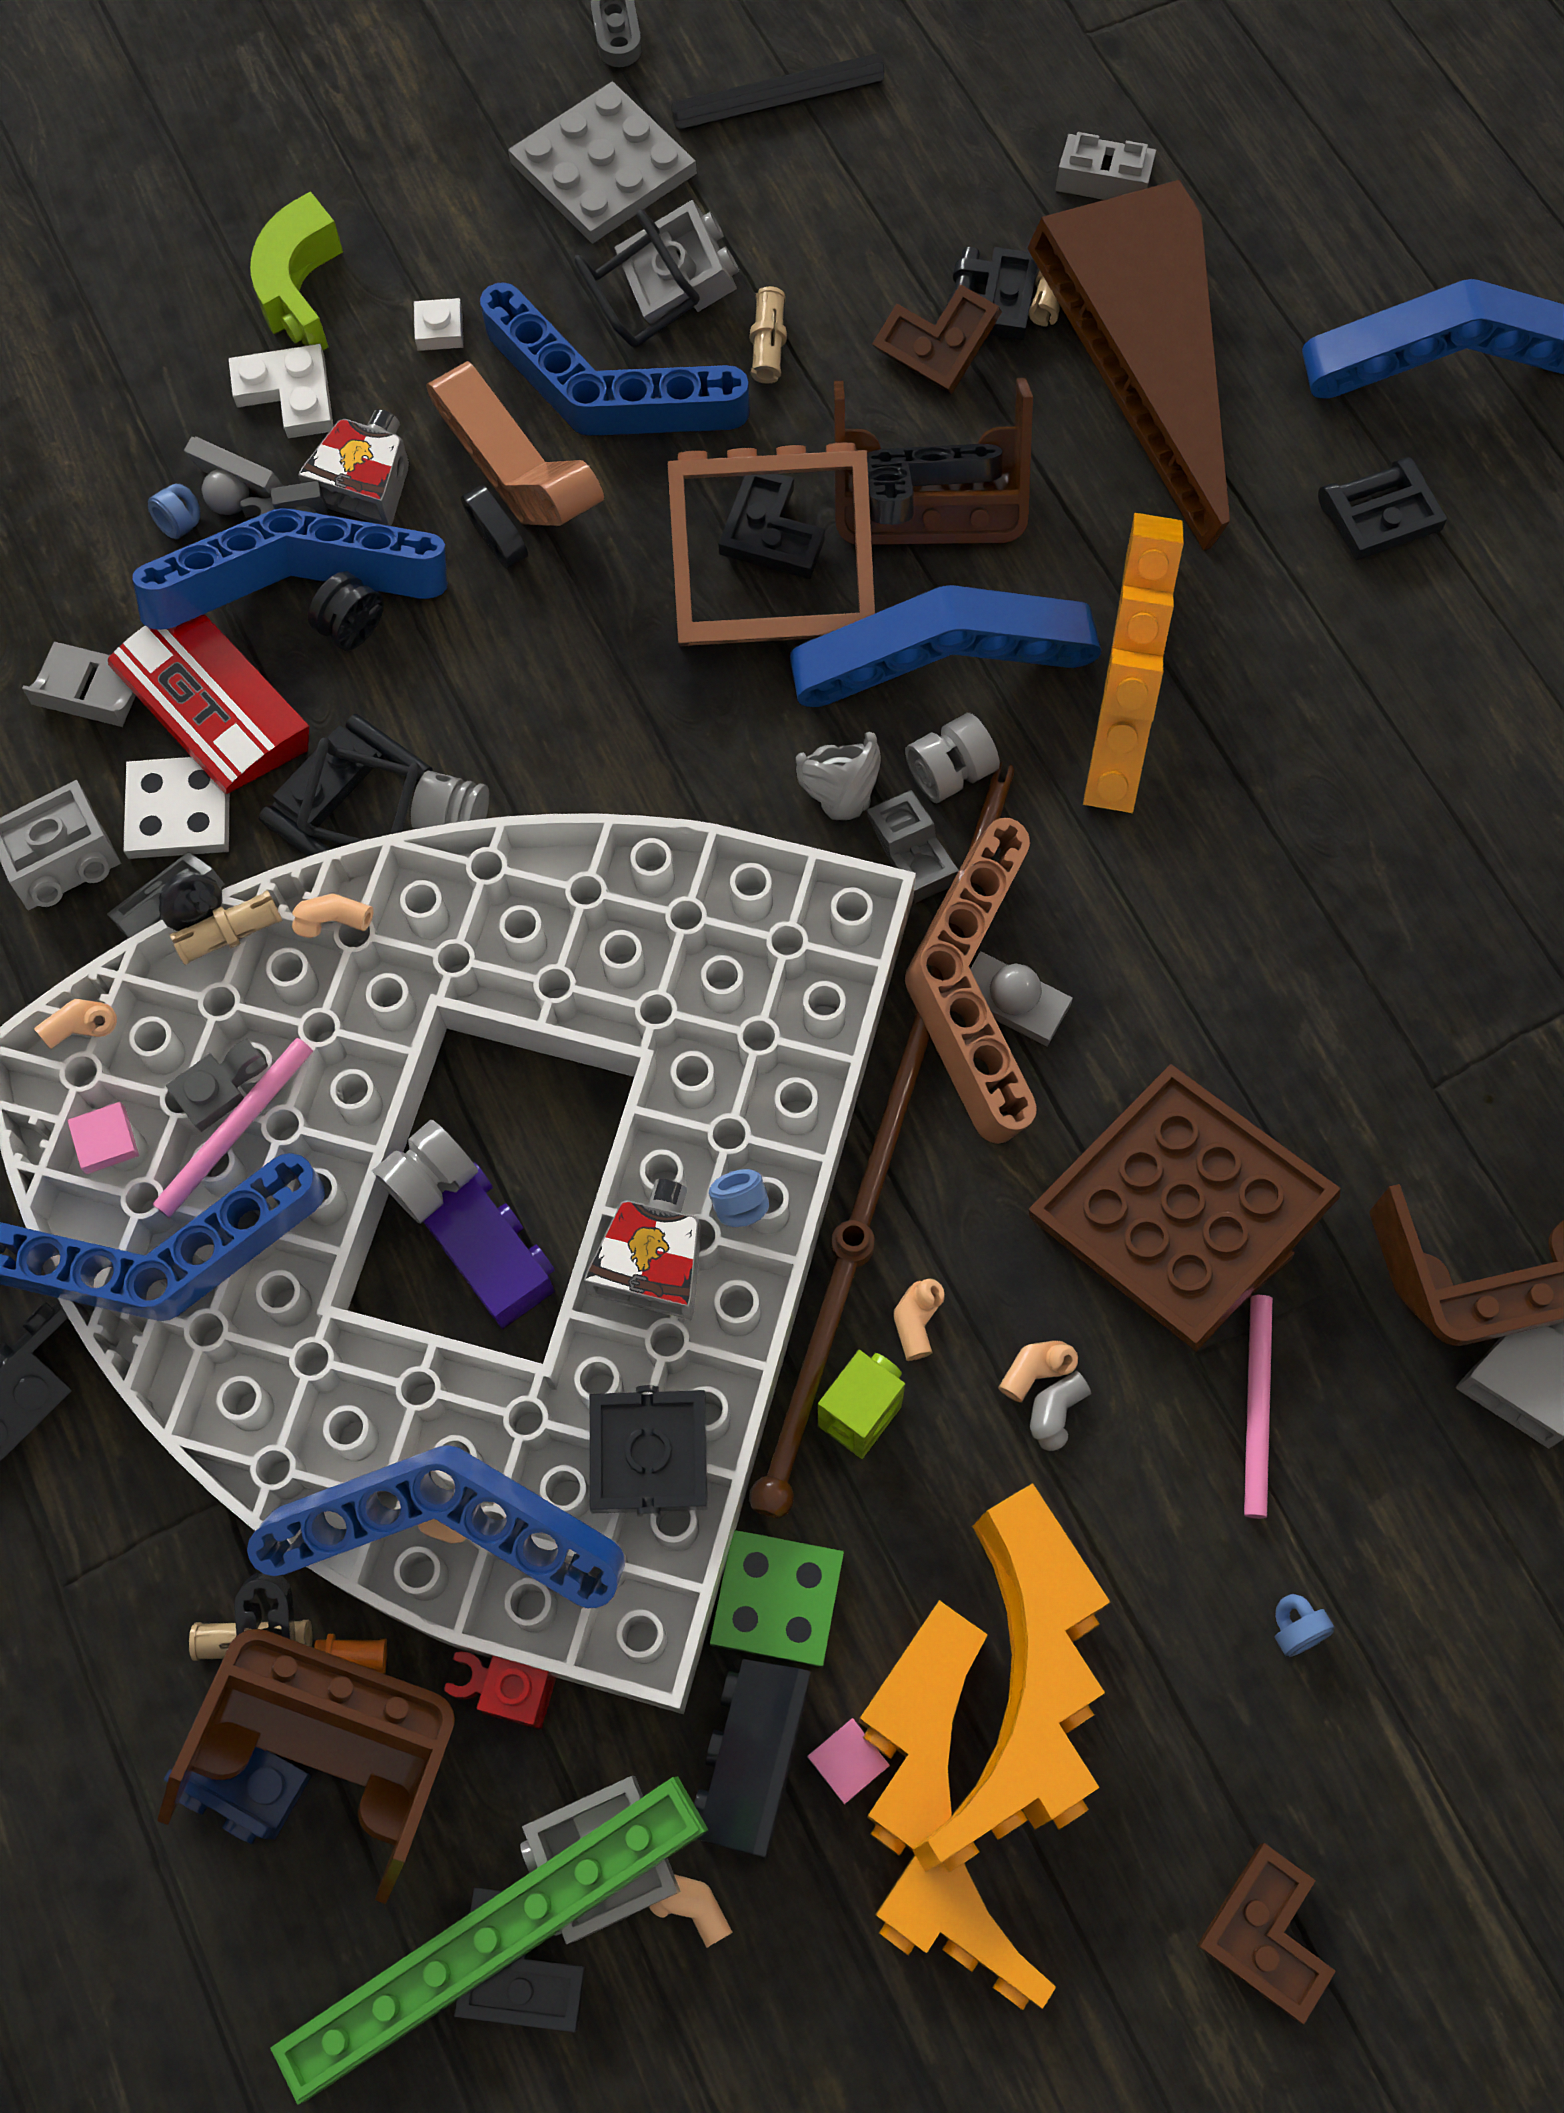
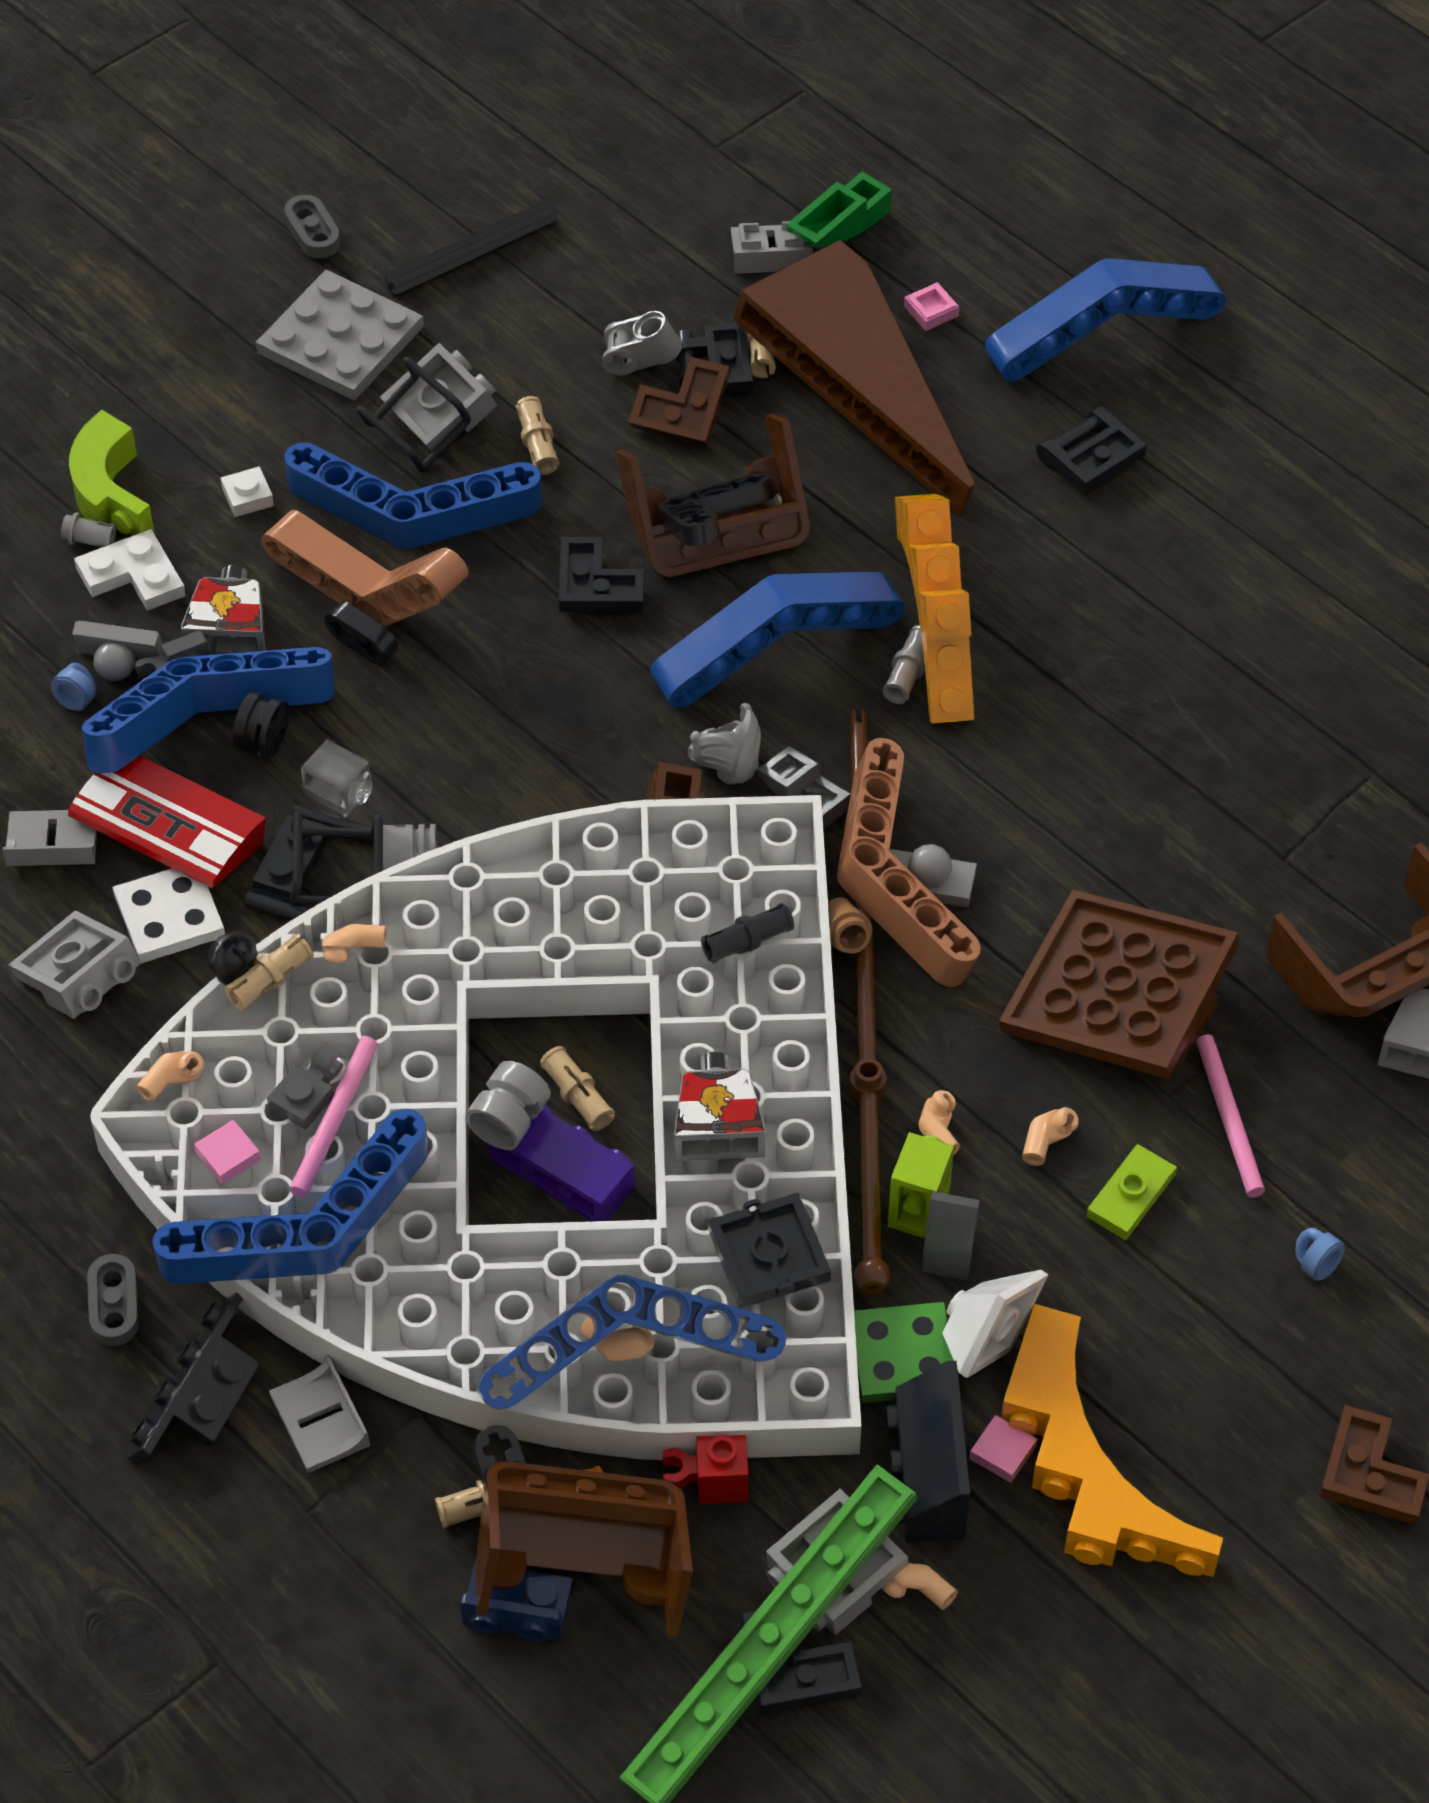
camera: 20 degrees left, 15 degrees down
dark grey plate [107,852,225,938] -> none
nougat window [668,443,875,646] -> none
medium blue tile [708,1169,769,1228] -> none
light grey wheel [905,712,1000,803] -> none
light orange arch [912,1483,1110,1872] -> none
light grey arm [1030,1371,1091,1451] -> none
none -> light grey pin [61,512,116,547]
none -> light grey piece [269,1355,371,1473]
none -> clear brick [301,739,373,817]
none -> tan pin [540,1046,615,1131]
none -> light grey piece [602,311,682,375]
none -> reddish brown brick [646,762,705,801]
none -> black pin [701,903,794,964]
none -> green slope [786,171,892,249]
none -> medium nougat cone [828,897,872,953]
none -> light grey pin [882,625,925,704]
none -> bright pink tile [904,282,959,331]
none -> dark grey slope [921,1191,980,1281]
none -> white slope [942,1270,1048,1378]
none -> lime plate [1086,1144,1177,1240]

